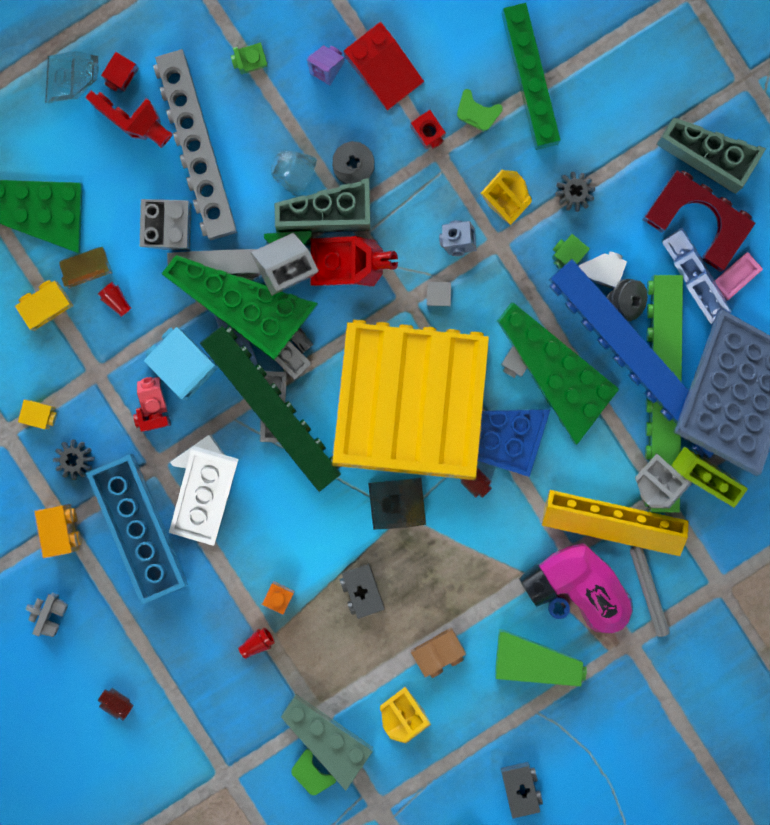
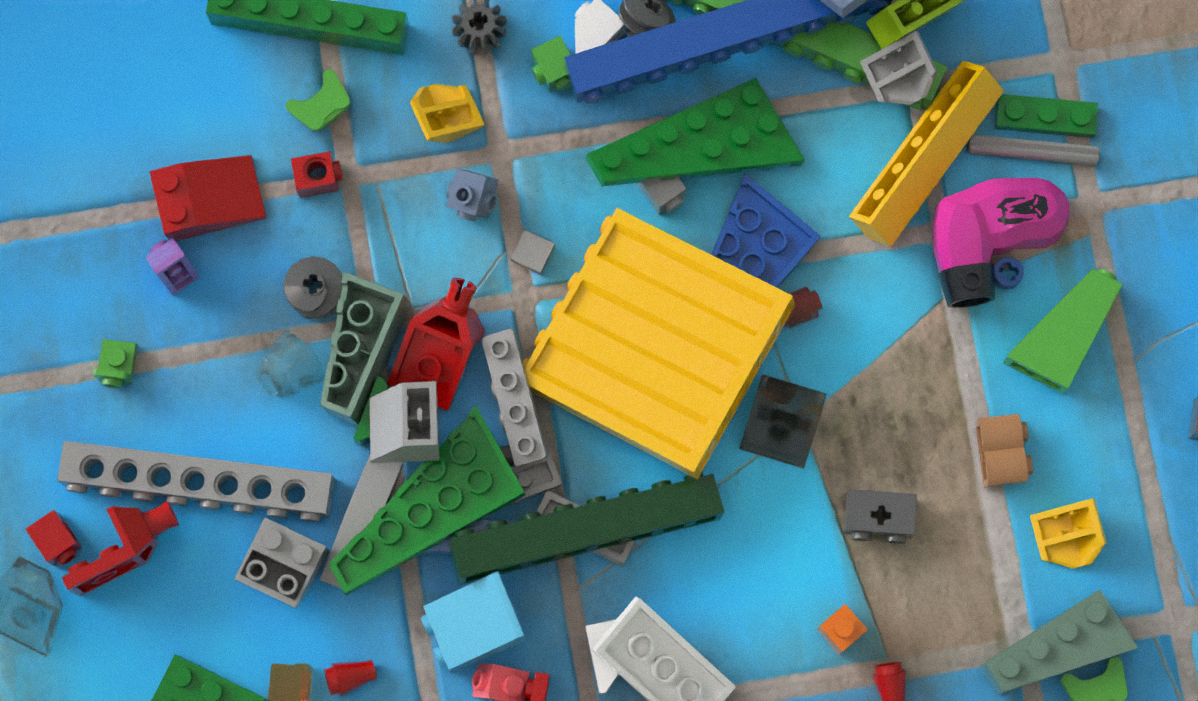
camera: 60 degrees left, 10 degrees down
none -> light grey bracket [482,329,548,467]
none -> green plate [995,94,1098,138]

